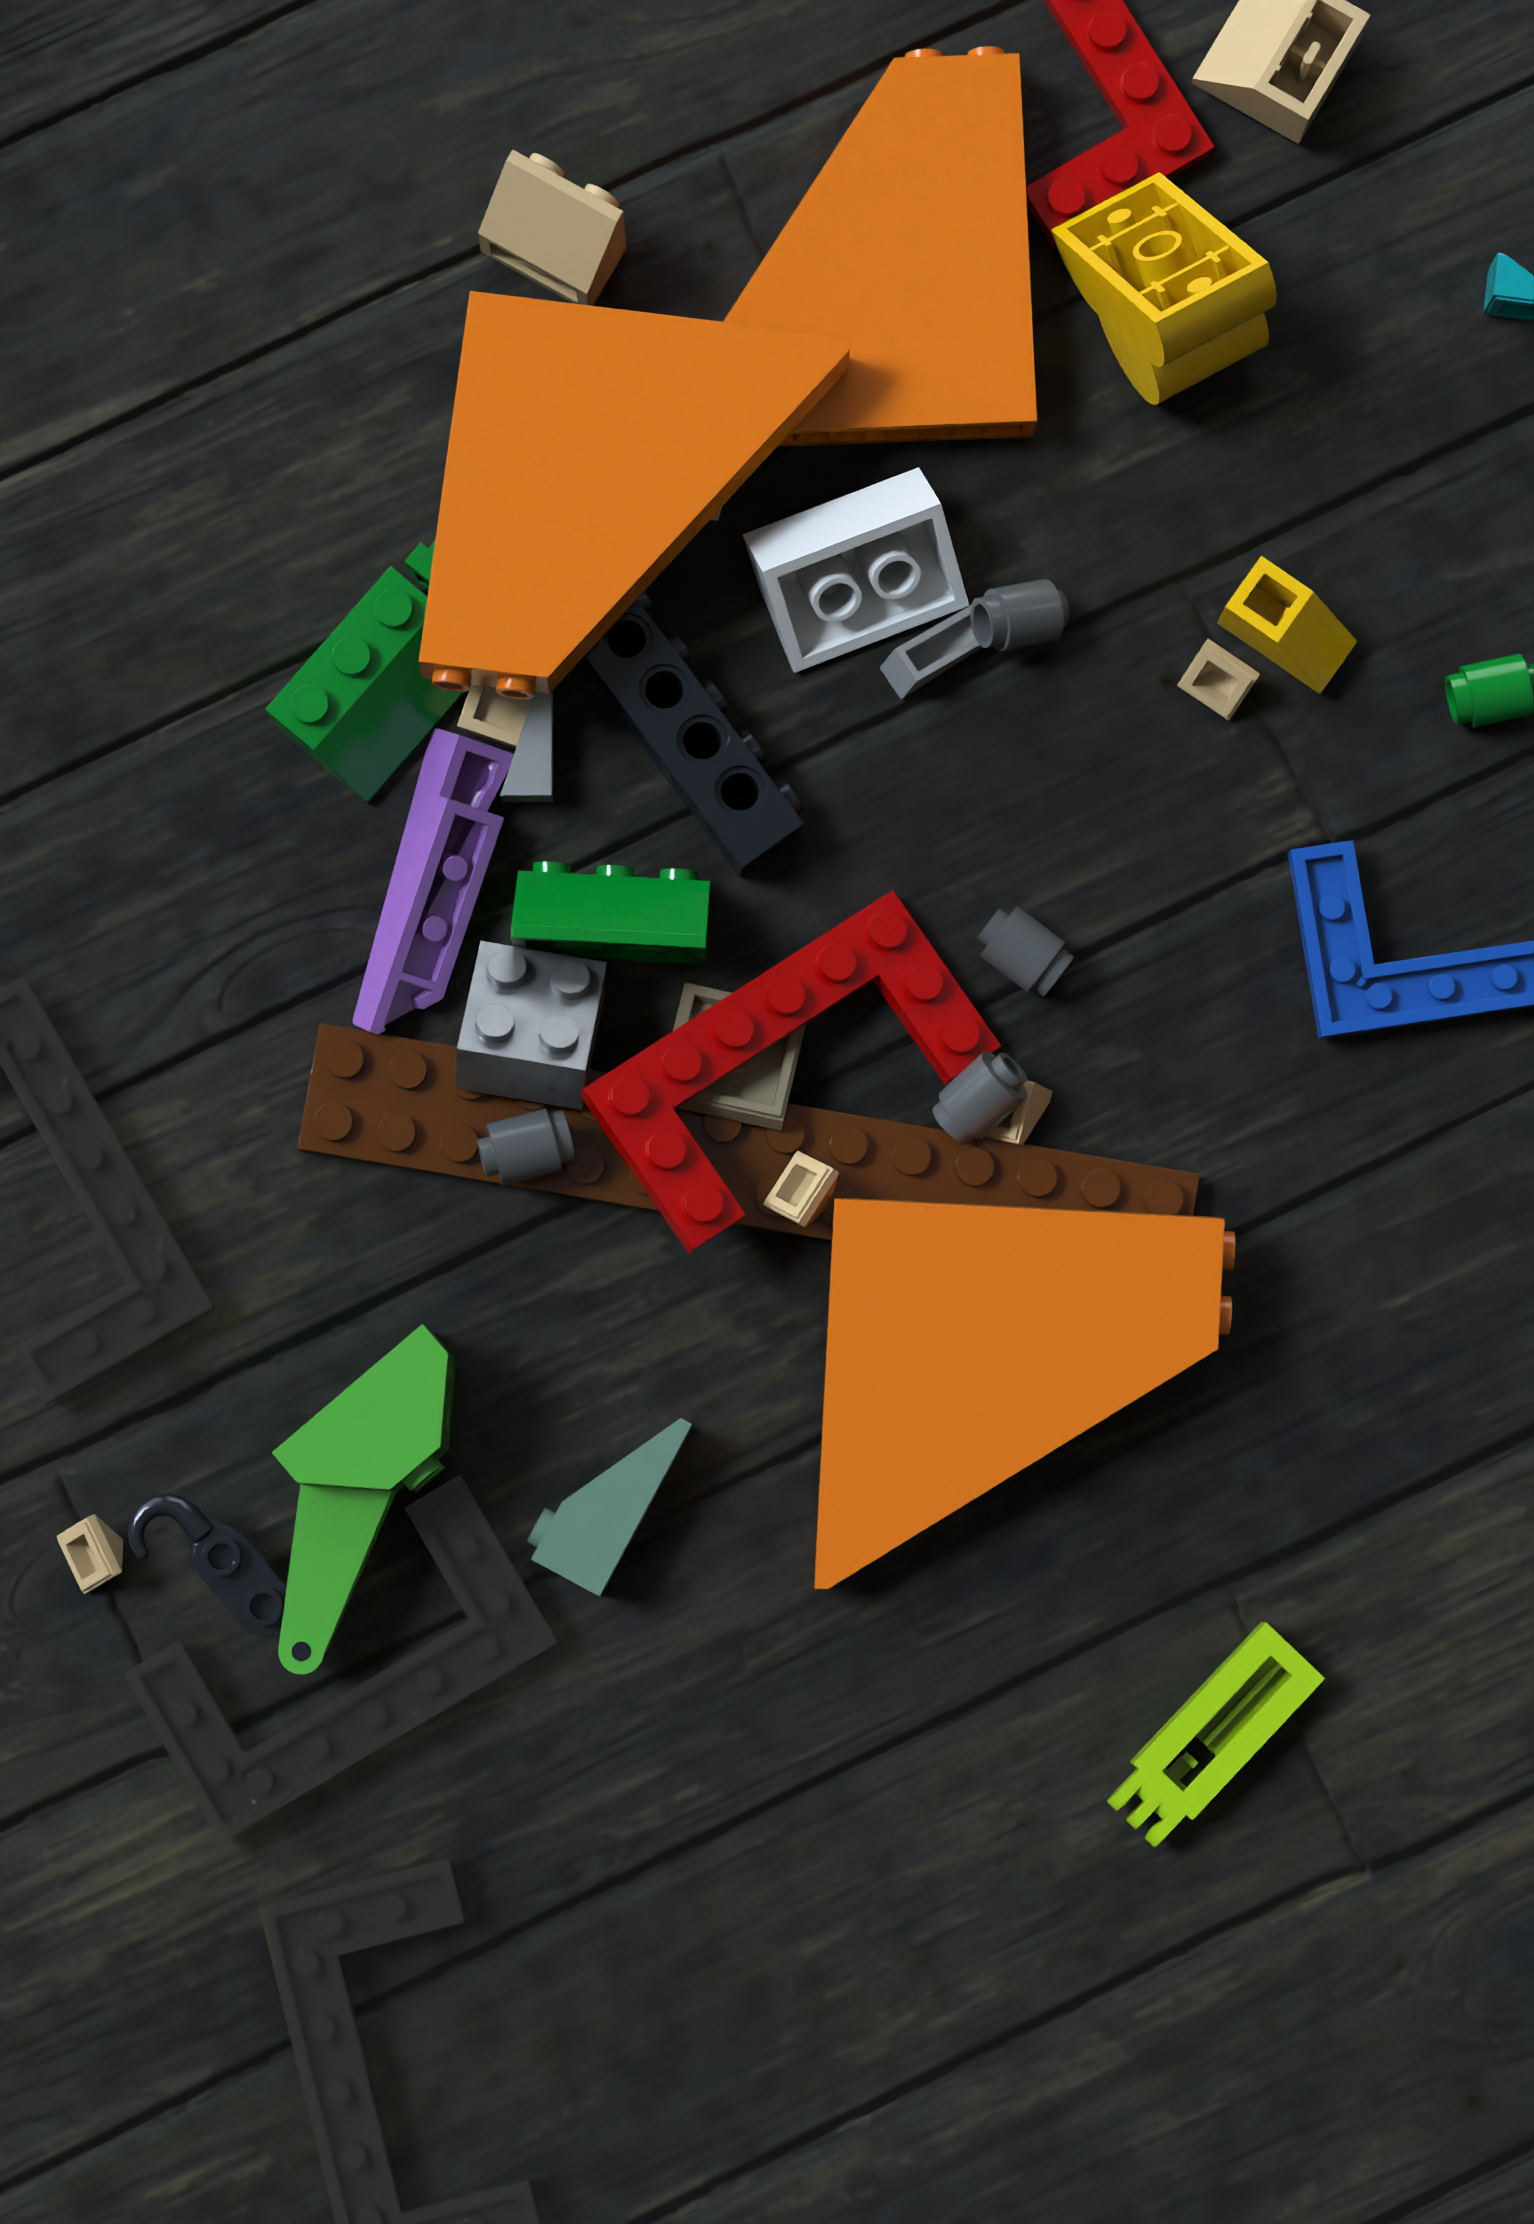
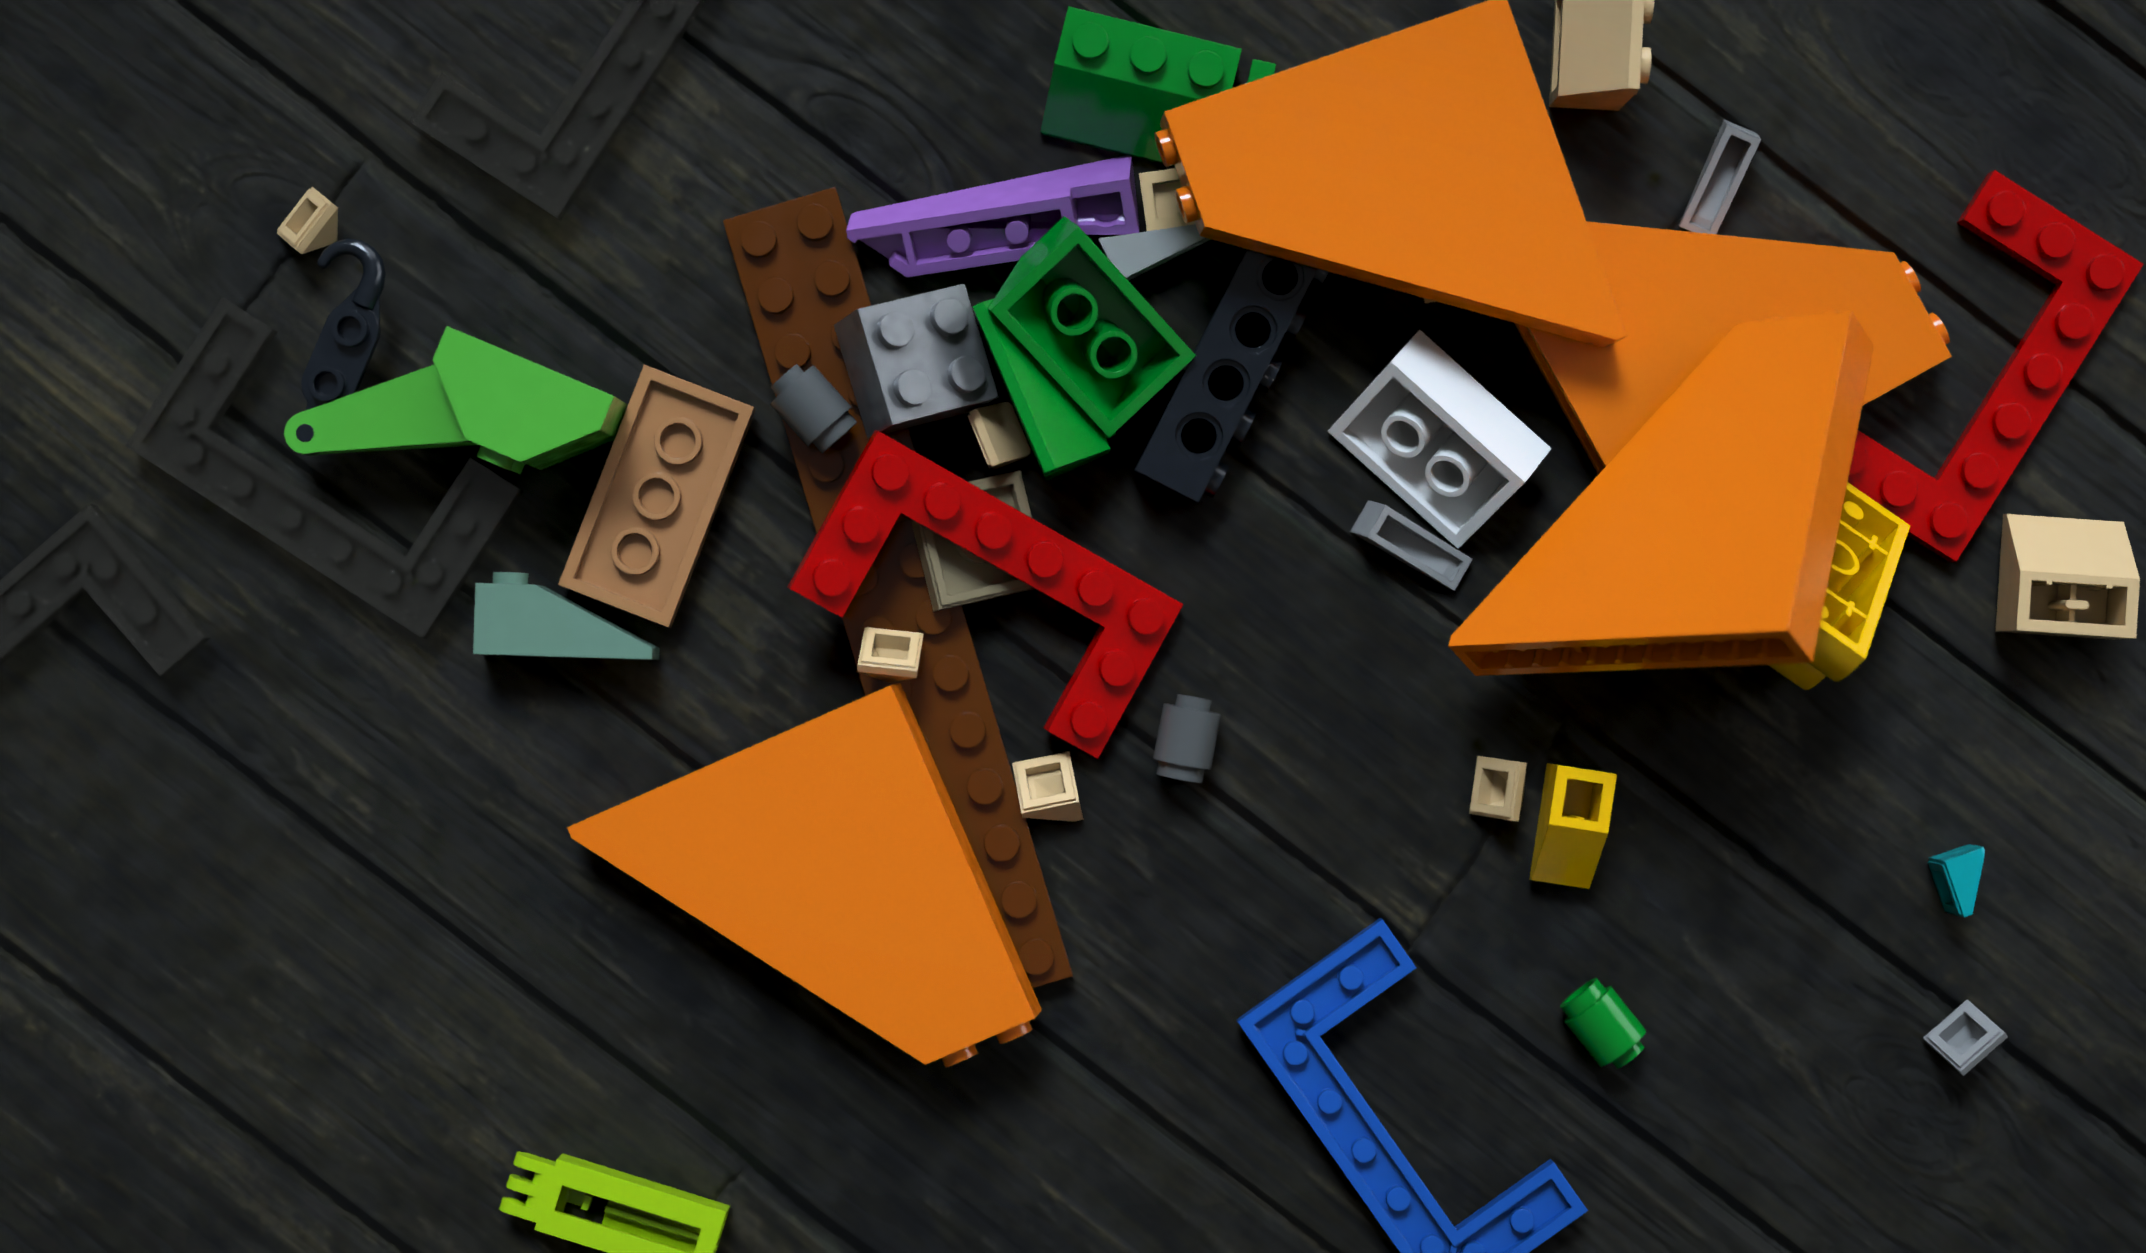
camera: 65 degrees right, 5 degrees up
dark grey brick [932,1051,1027,1145] -> none
dark grey brick [970,579,1069,652] -> none
none -> medium nougat plate [558,365,756,628]
none -> tan slope [968,402,1030,471]
none -> green slope [988,216,1196,438]
none -> orange slope [1448,310,1874,676]
none -> light grey piece [1679,119,1761,234]

